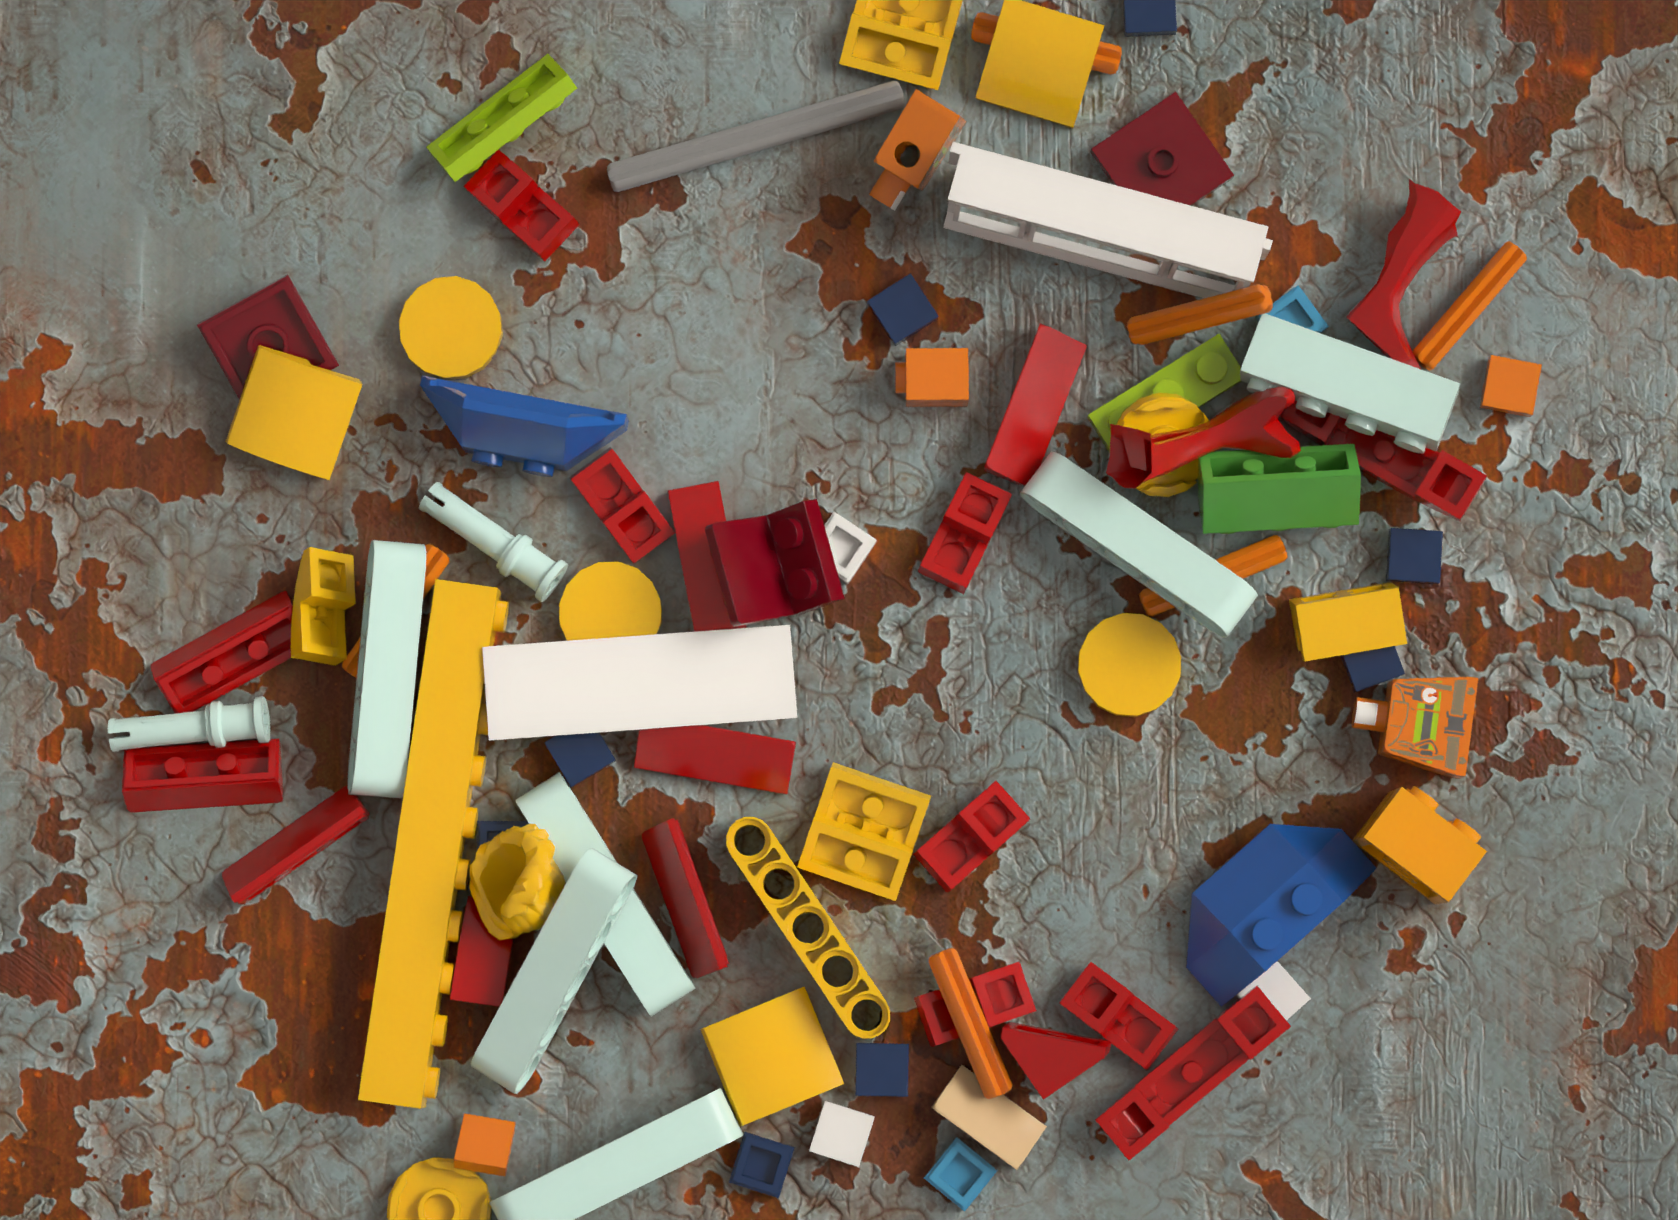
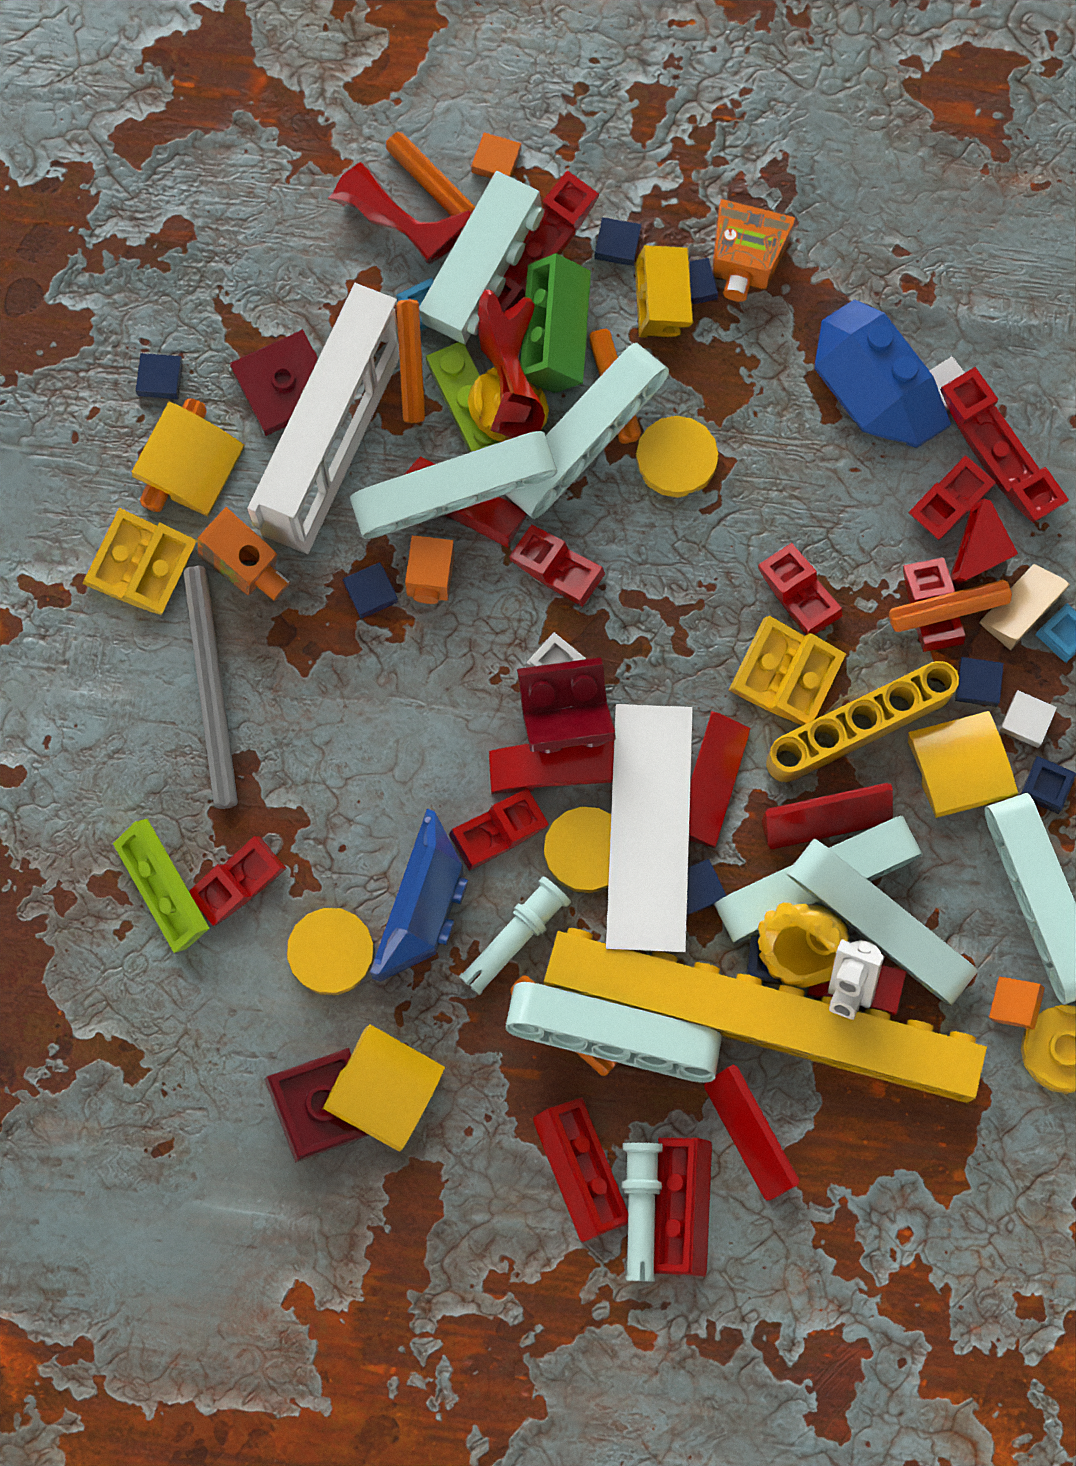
camera: 85 degrees left, 10 degrees down
yellow slope [291,547,356,666] -> none
light orange brick [1352,786,1487,904] -> none
none -> light aqua beam [350,431,558,539]
none -> white hips [828,940,884,1019]

